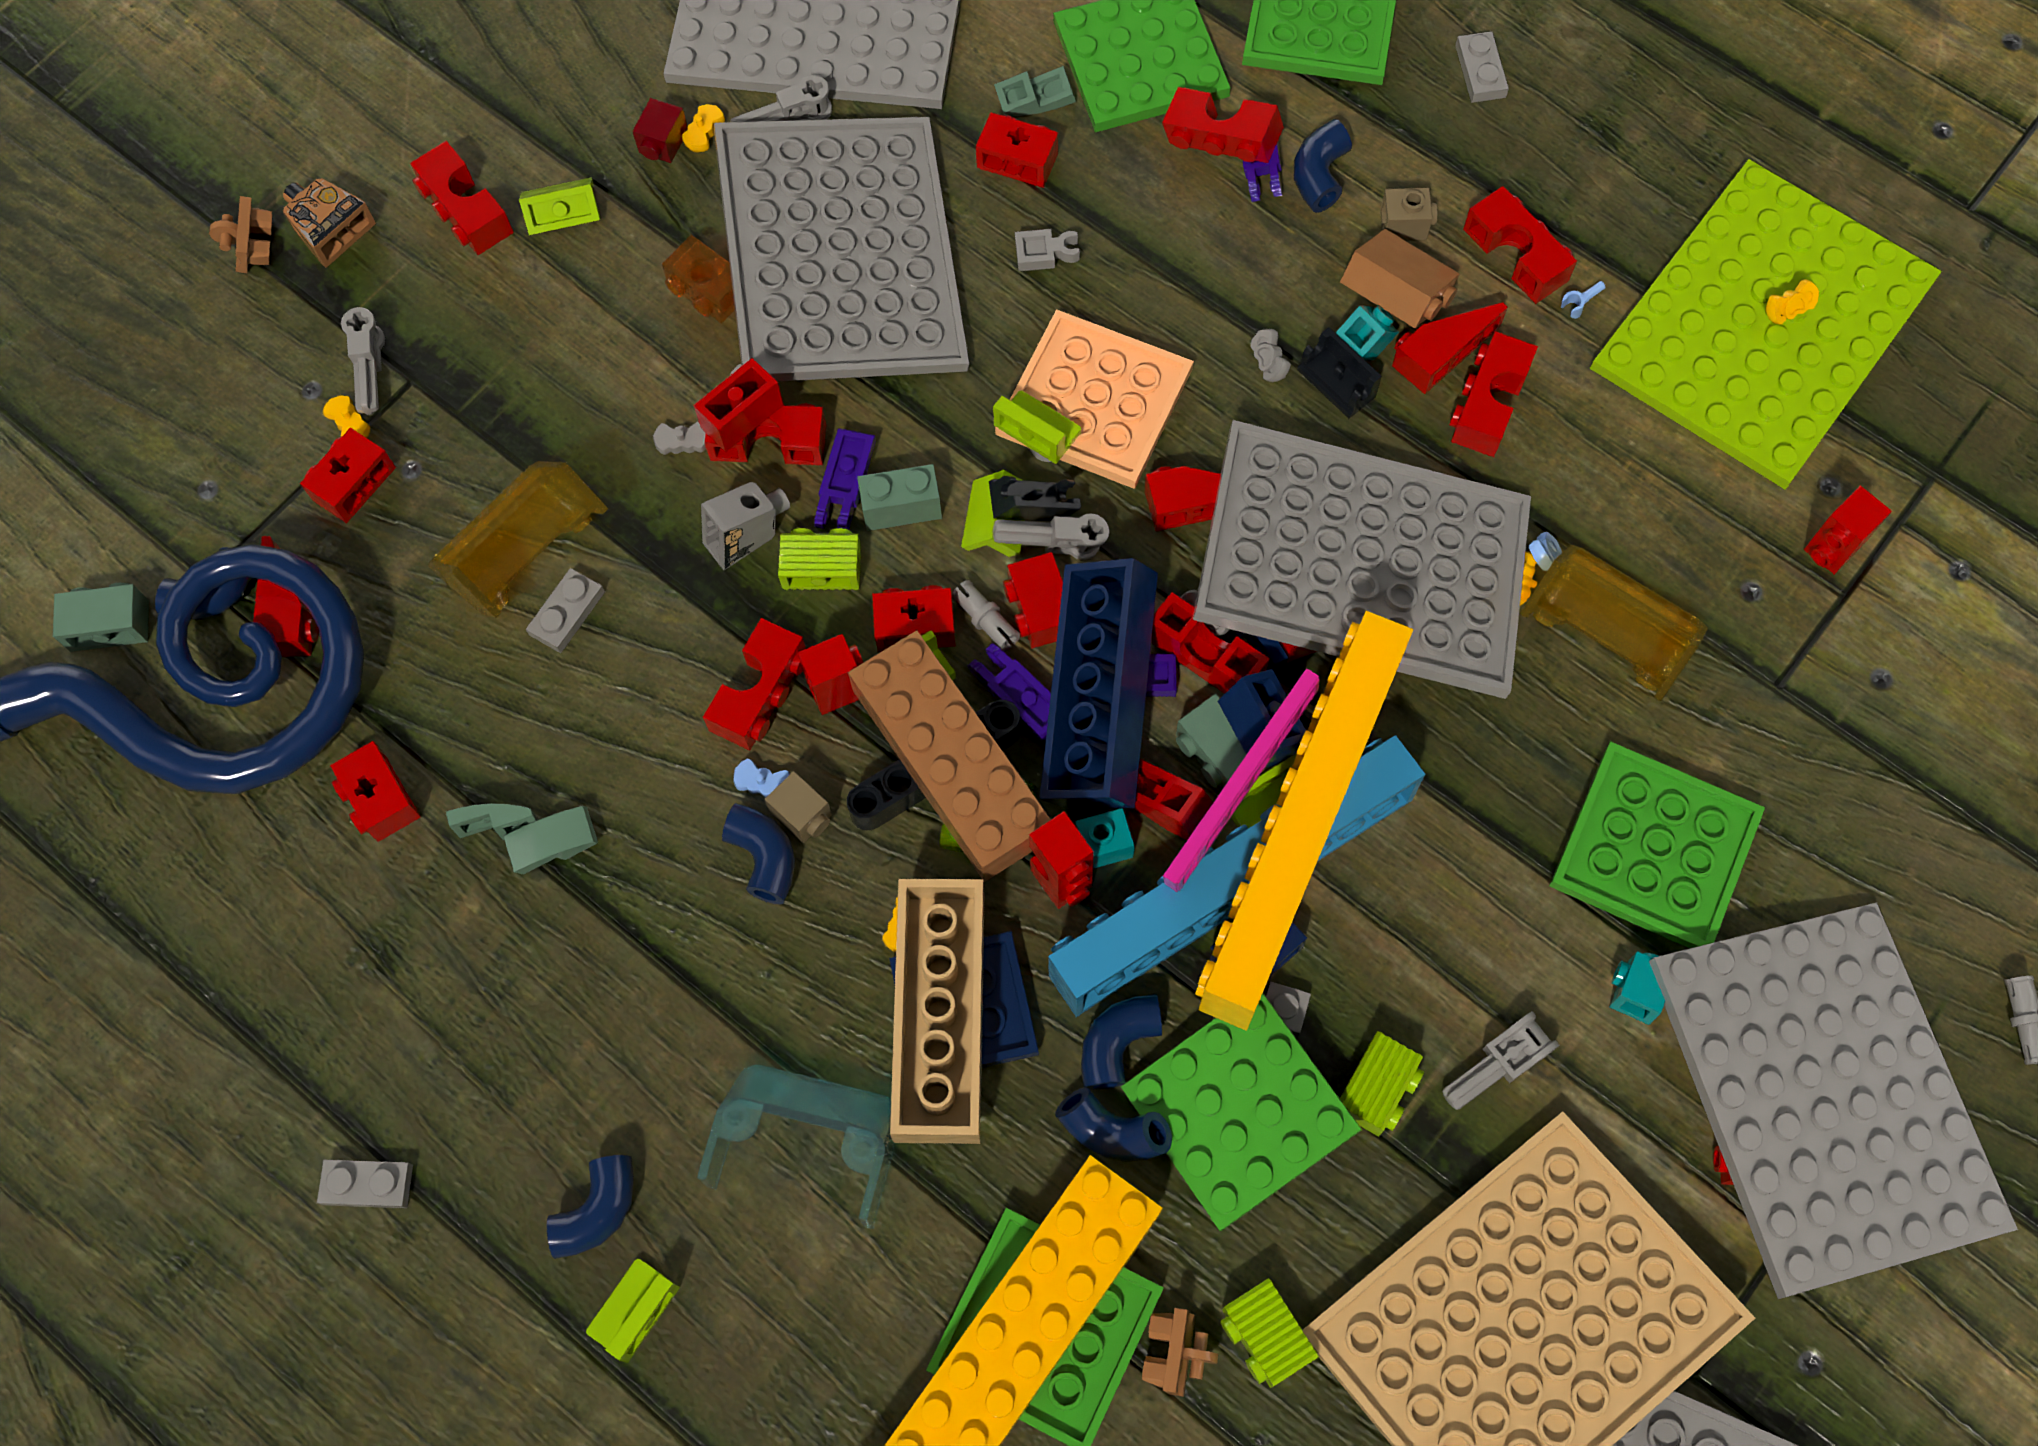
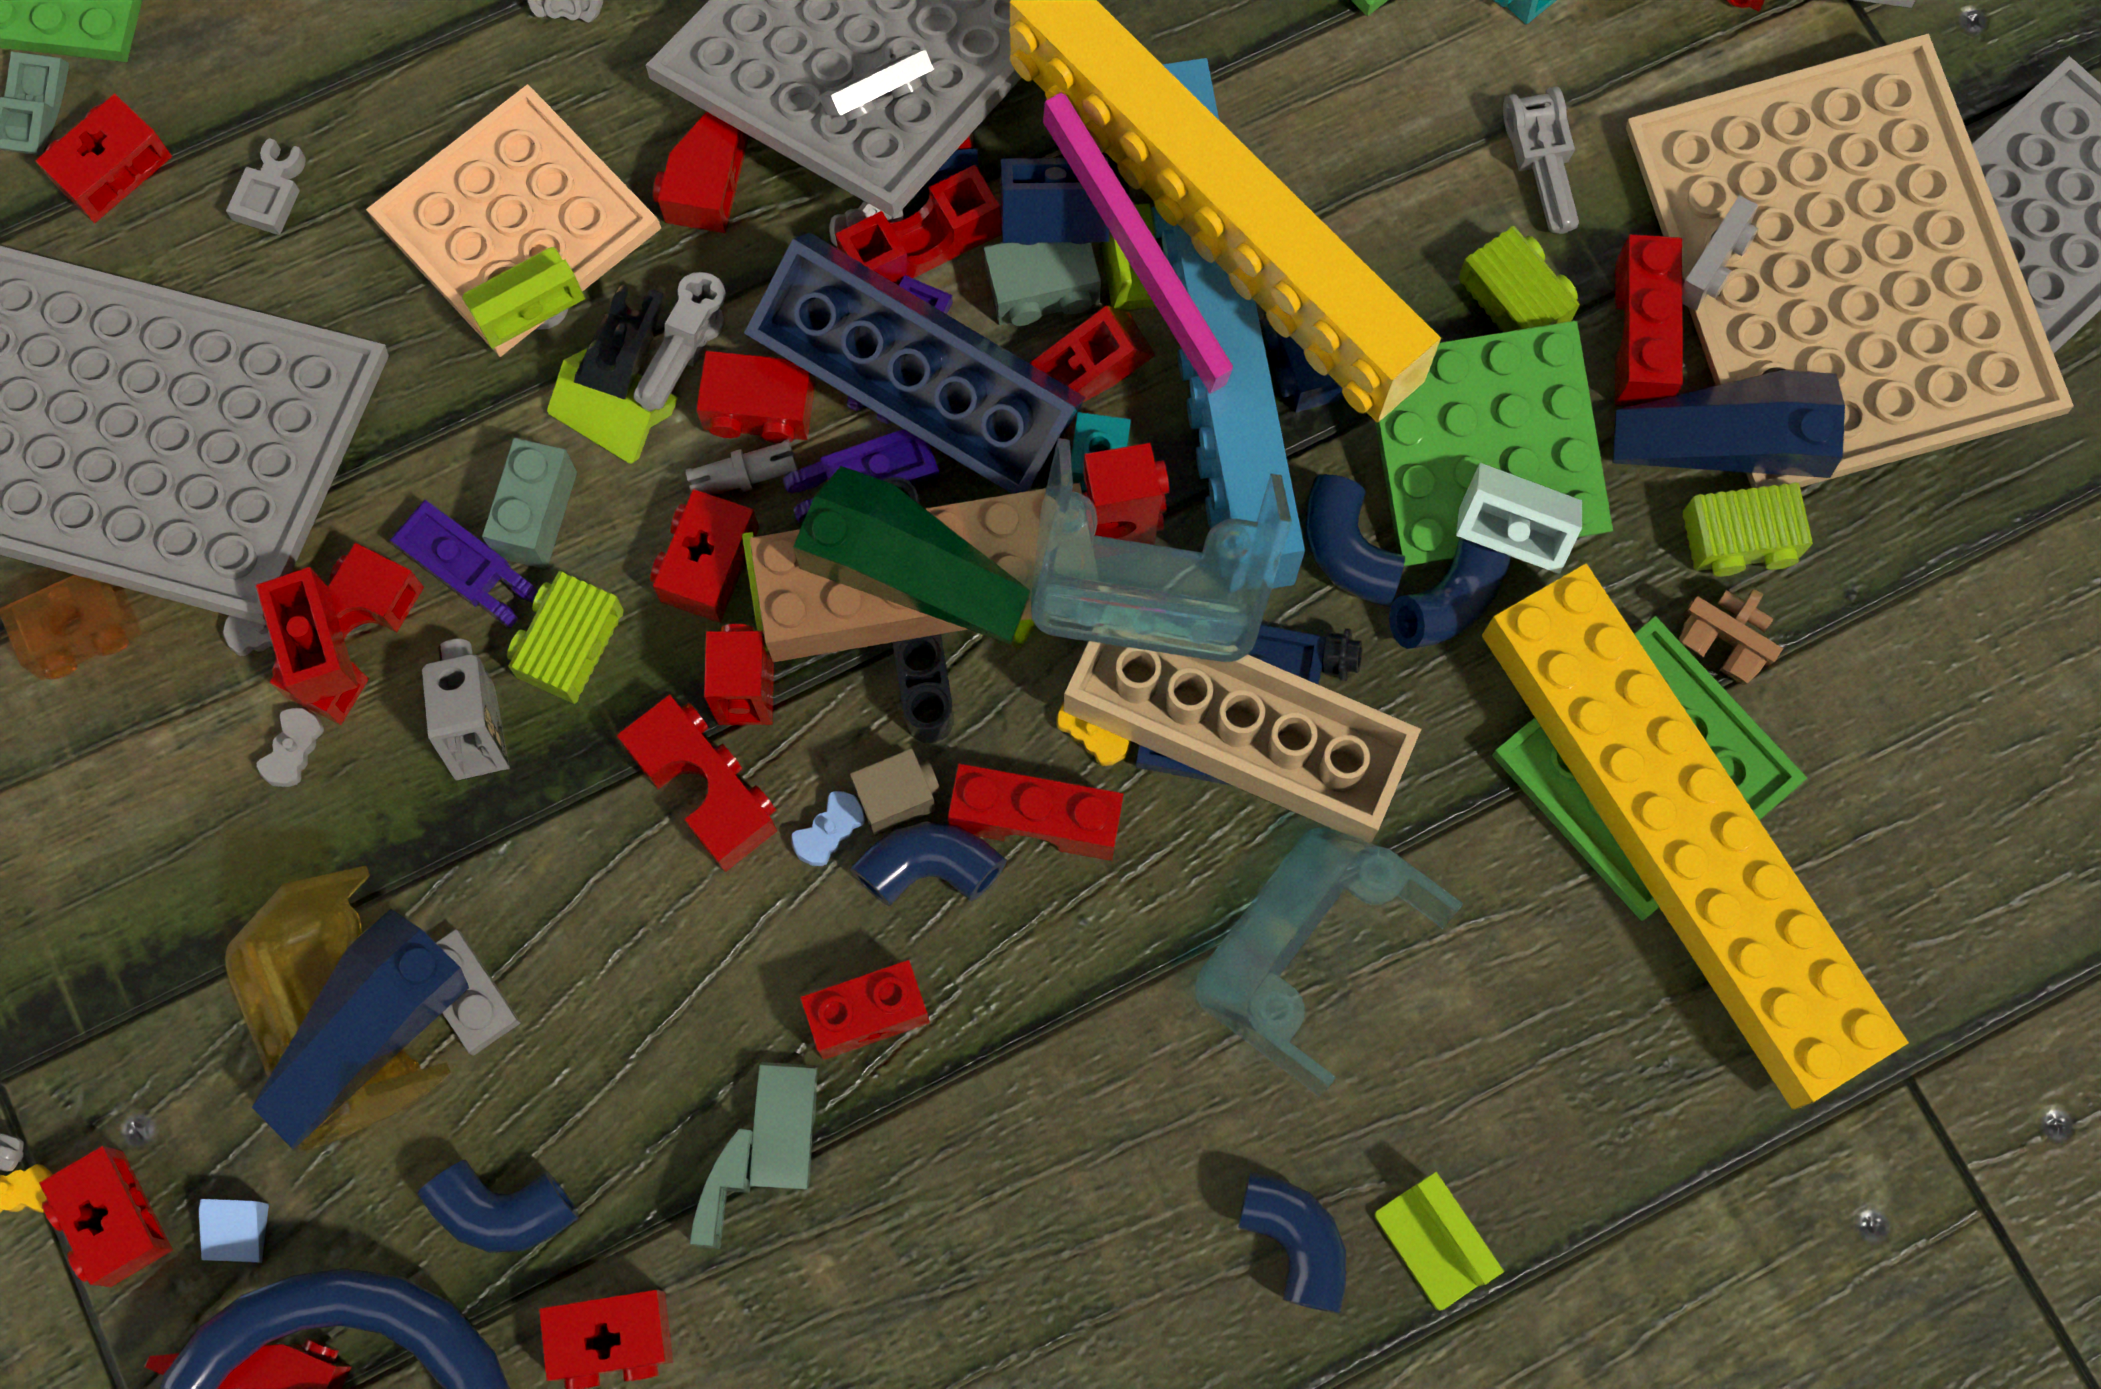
camera: 70 degrees left, 5 degrees up
none -> light blue slope [199,1199,269,1263]
none -> dark blue wedge [252,909,469,1149]
none -> dark blue cylinder [417,1159,580,1253]
none -> dark green wedge [793,466,1031,645]
none -> red brick [800,960,930,1060]
none -> plate [818,49,934,121]
none -> red arch [948,764,1124,861]
none -> clear light blue windscreen [1031,438,1292,662]
none -> black plate [1323,628,1362,681]
none -> light aqua brick [1456,463,1582,574]
none -> dark blue wedge [1612,370,1845,478]
none -> red arch [1615,234,1683,406]
none -> light grey plate [1682,195,1758,311]

